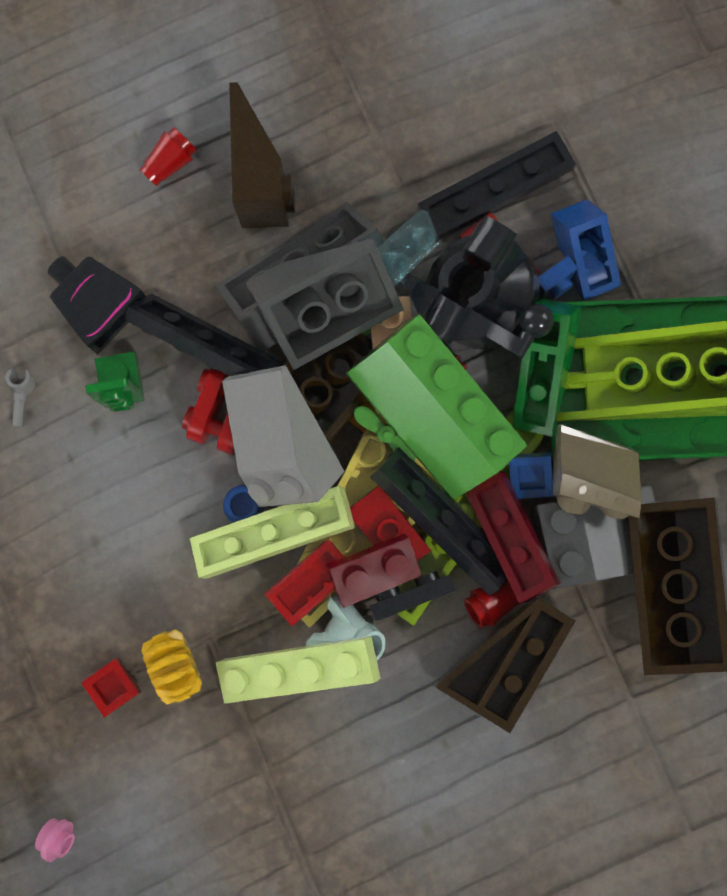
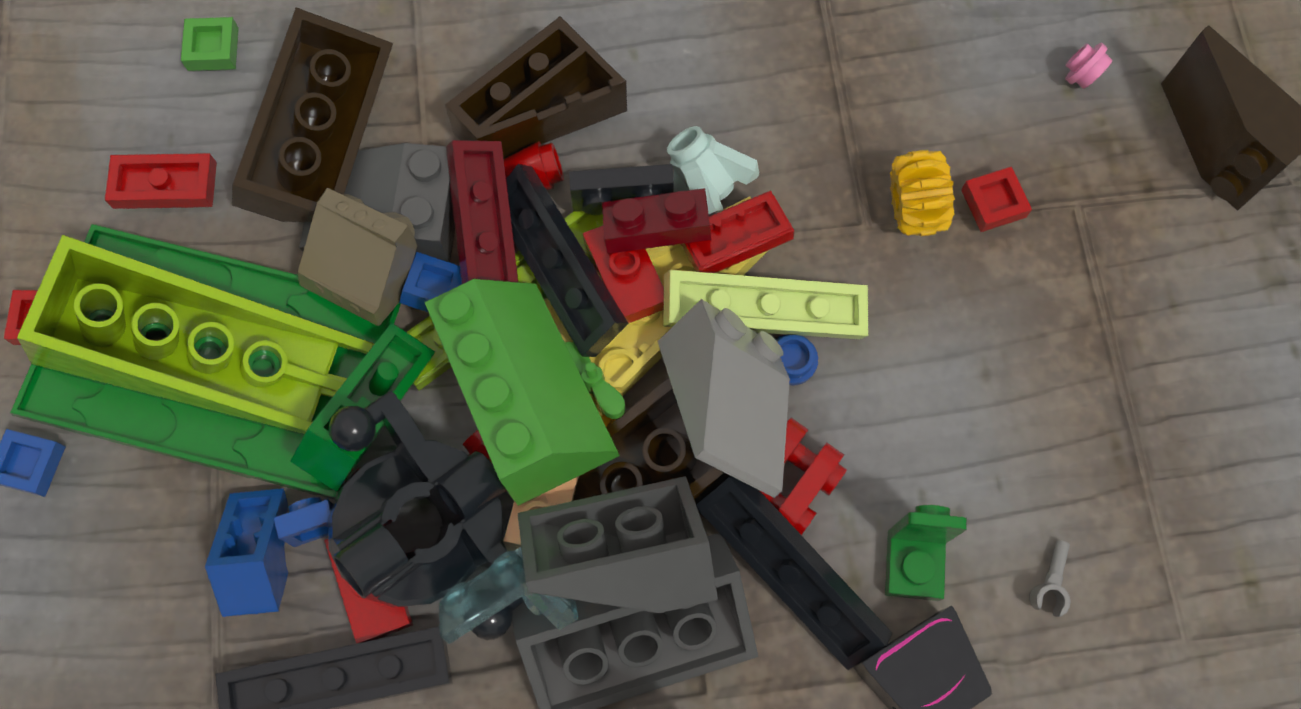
camera: 170 degrees left, 10 degrees down
yellowish green plate [216,636,381,704] -> none

